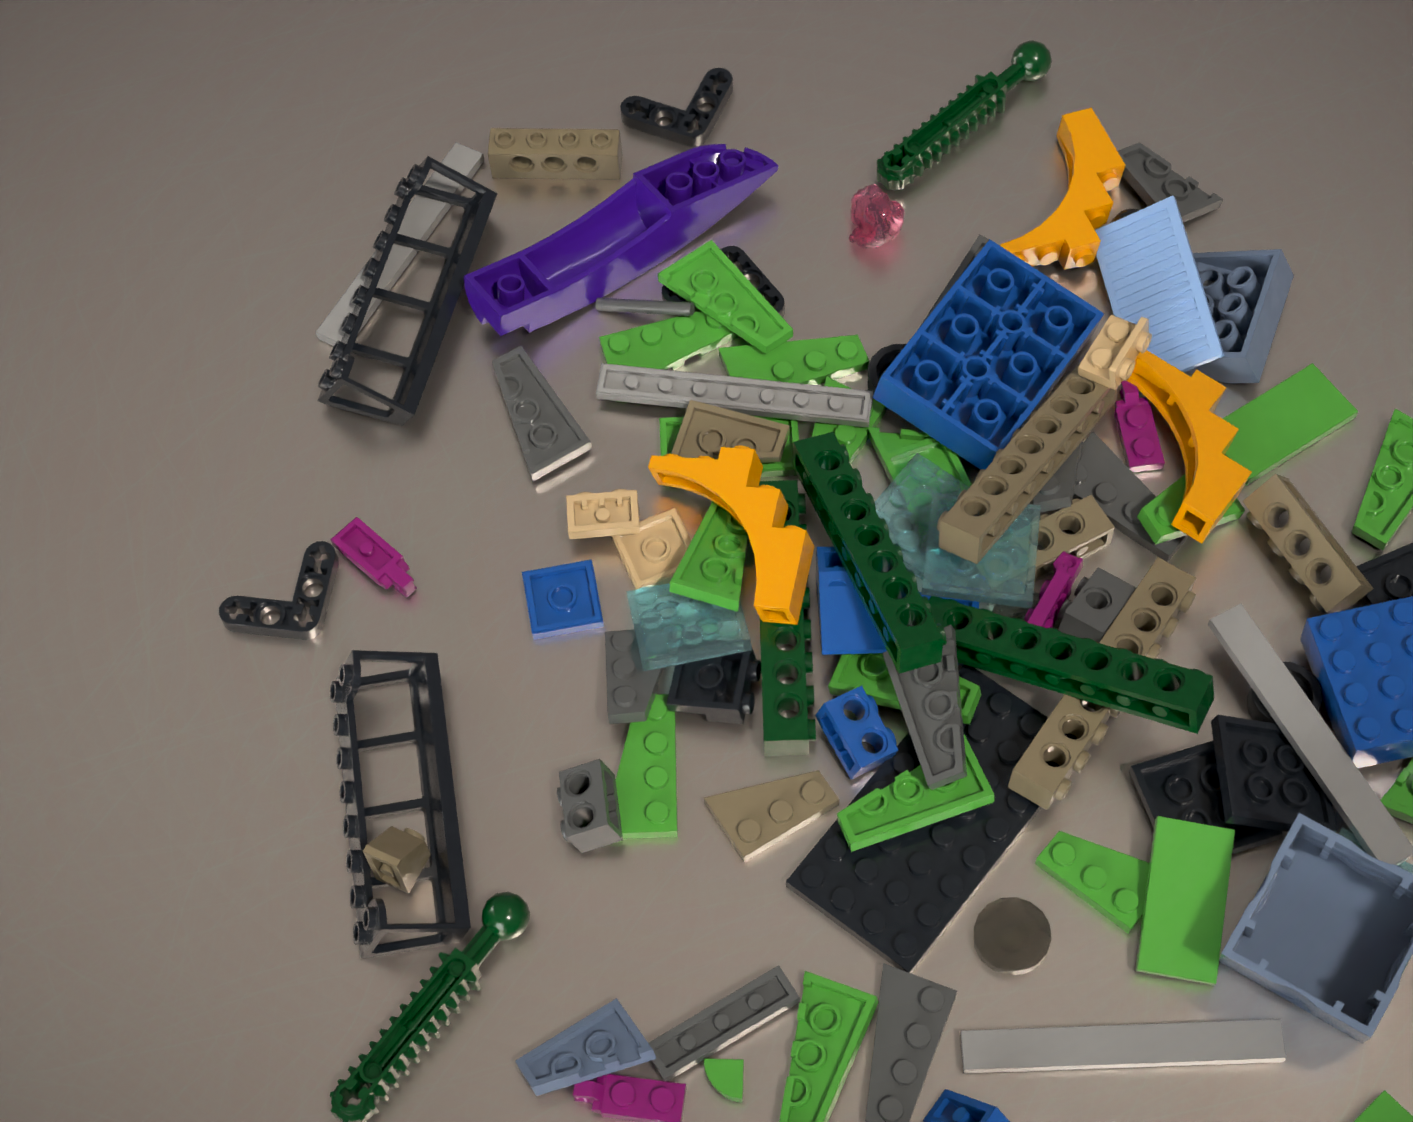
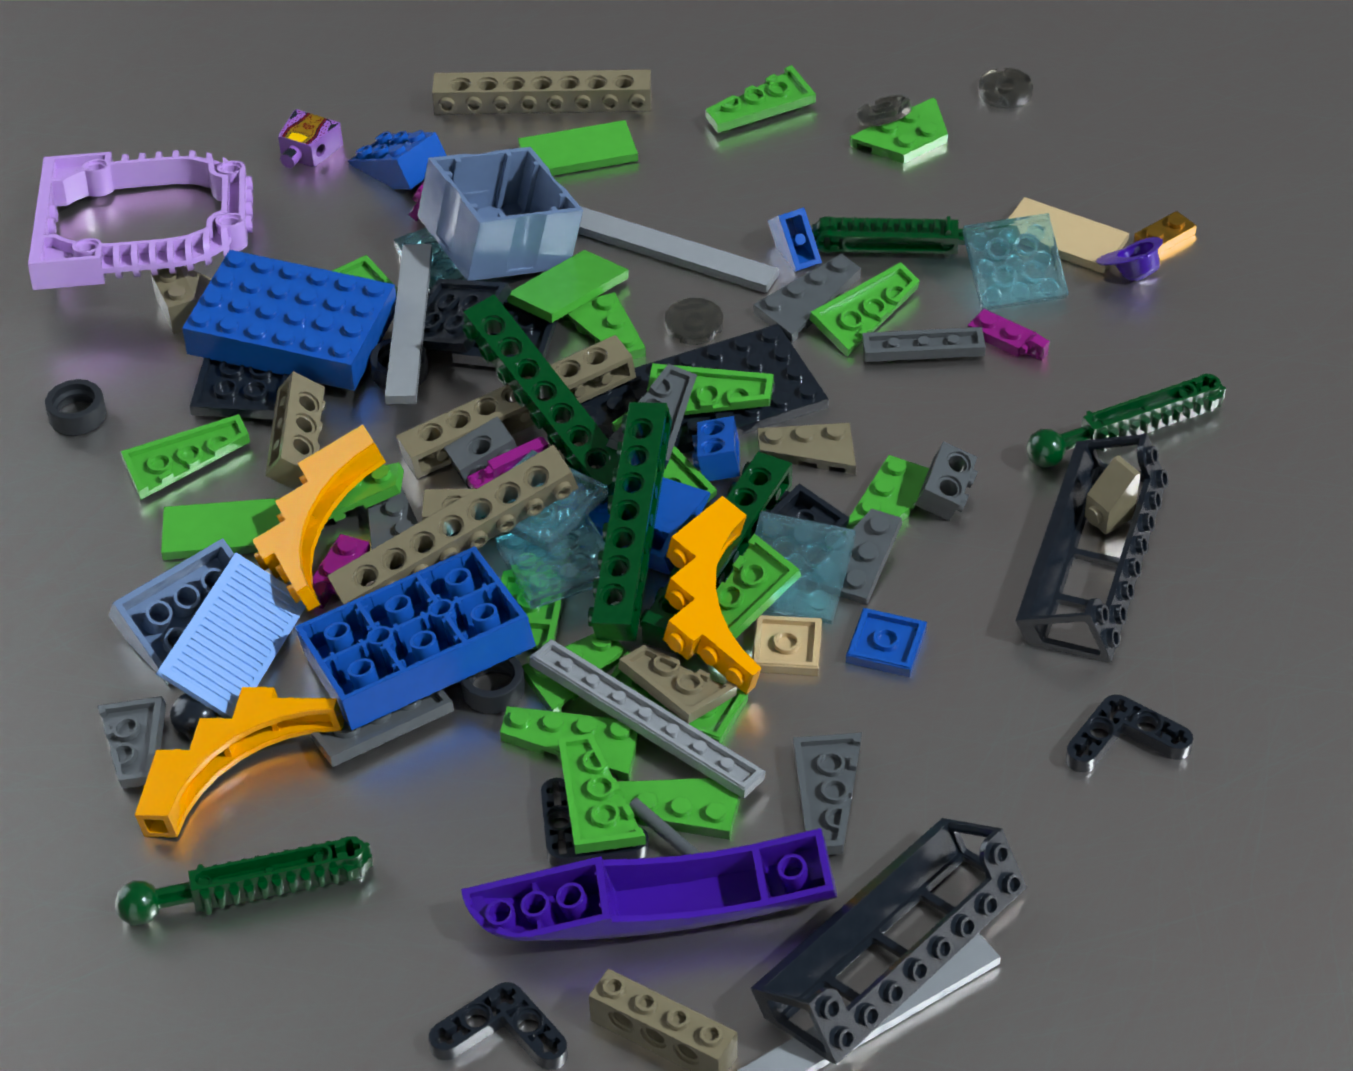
camera: 155 degrees left, 15 degrees down
magenta hinge [330,517,417,598] -> none
sand blue wing [515,998,657,1096] -> none
tan bracket [566,489,640,539] -> none
bright green tile [704,1059,744,1103] -> none
clear pink hair [849,184,904,249] -> none
tan bracket [1078,315,1152,390] -> none

